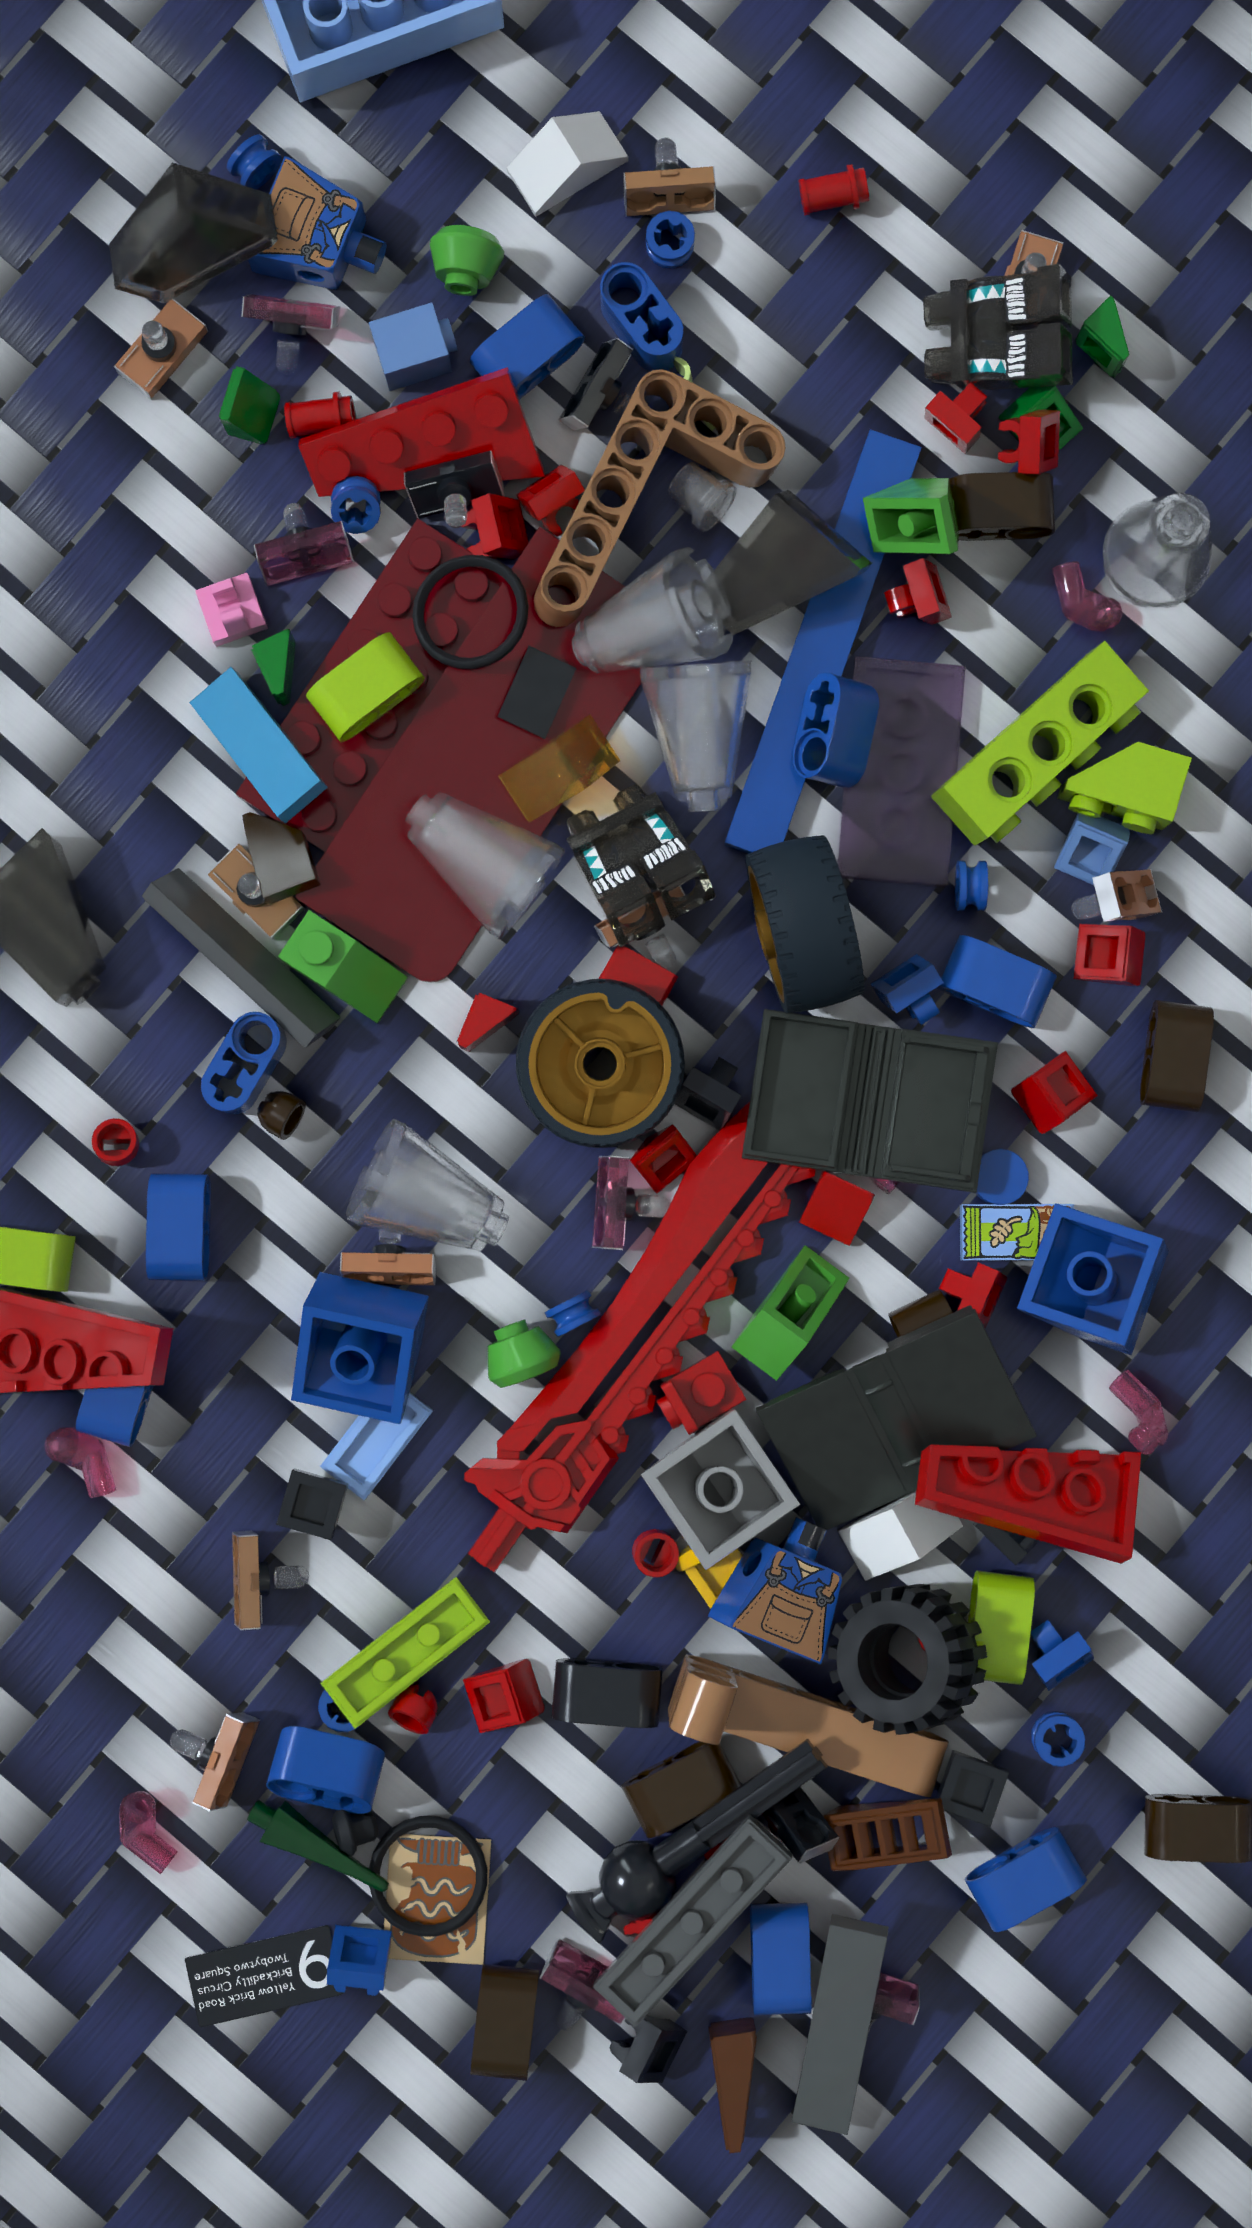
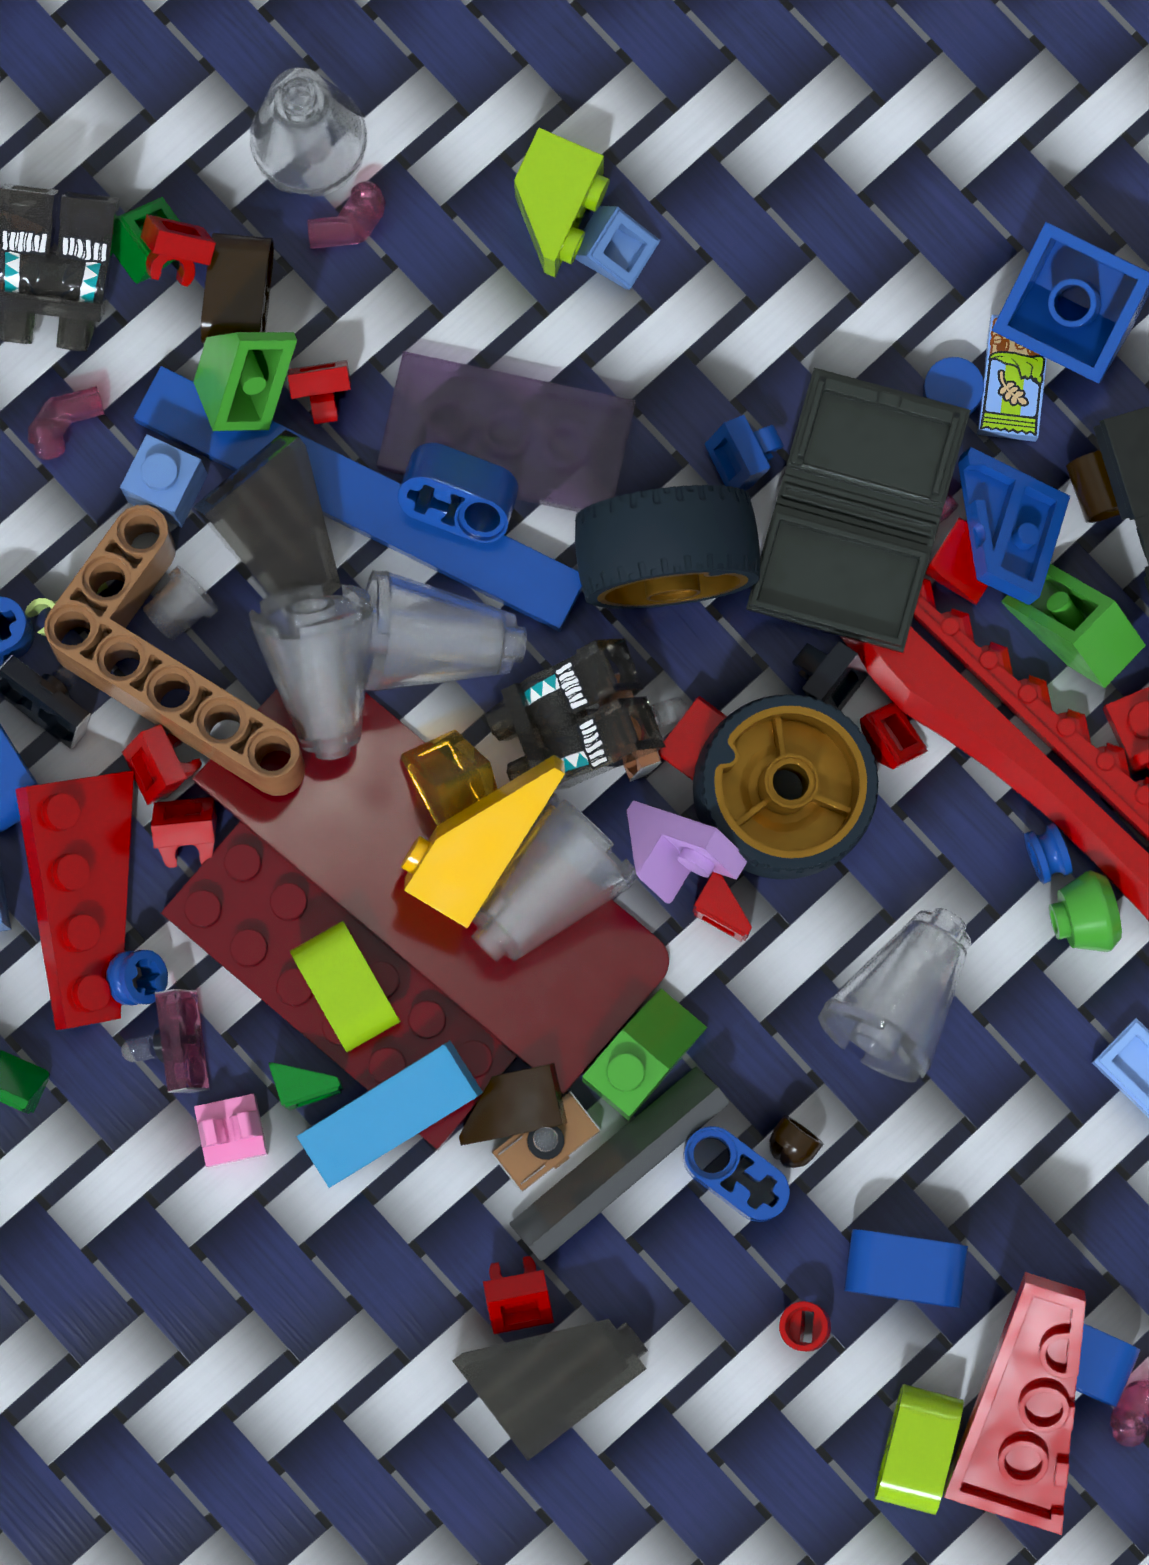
camera: 80 degrees left, 5 degrees down
red pin [284,391,356,438] -> none
blue slope [291,1272,429,1424] -> none
nougat piece [340,1208,436,1285] -> none
black piece [404,450,505,528] -> none
black tyre [412,555,529,669] -> none
black piece [497,646,576,739] -> none
clear pink piece [592,1156,671,1250] -> none
red tile [924,382,988,454] -> none
lime brick [931,641,1149,846] -> none
blue beam [938,935,1057,1028] -> none
red tile [939,1262,1007,1329] -> none
blue bush [955,861,988,911] -> none
red slope [1011,1050,1098,1134] -> none
piece [1071,869,1162,922] -> none
red slope [1073,924,1145,986] -> none
green slope [1075,295,1130,378] -> none
dark brown beam [1140,1000,1214,1112] -> none
none -> clear pink arm [27,386,105,460]
none -> medium blue brick [120,434,208,528]
none -> yellow slope [401,755,565,928]
none -> red tile [483,1256,554,1334]
none -> lavender slope [627,800,747,904]
none -> blue wing [958,447,1070,605]

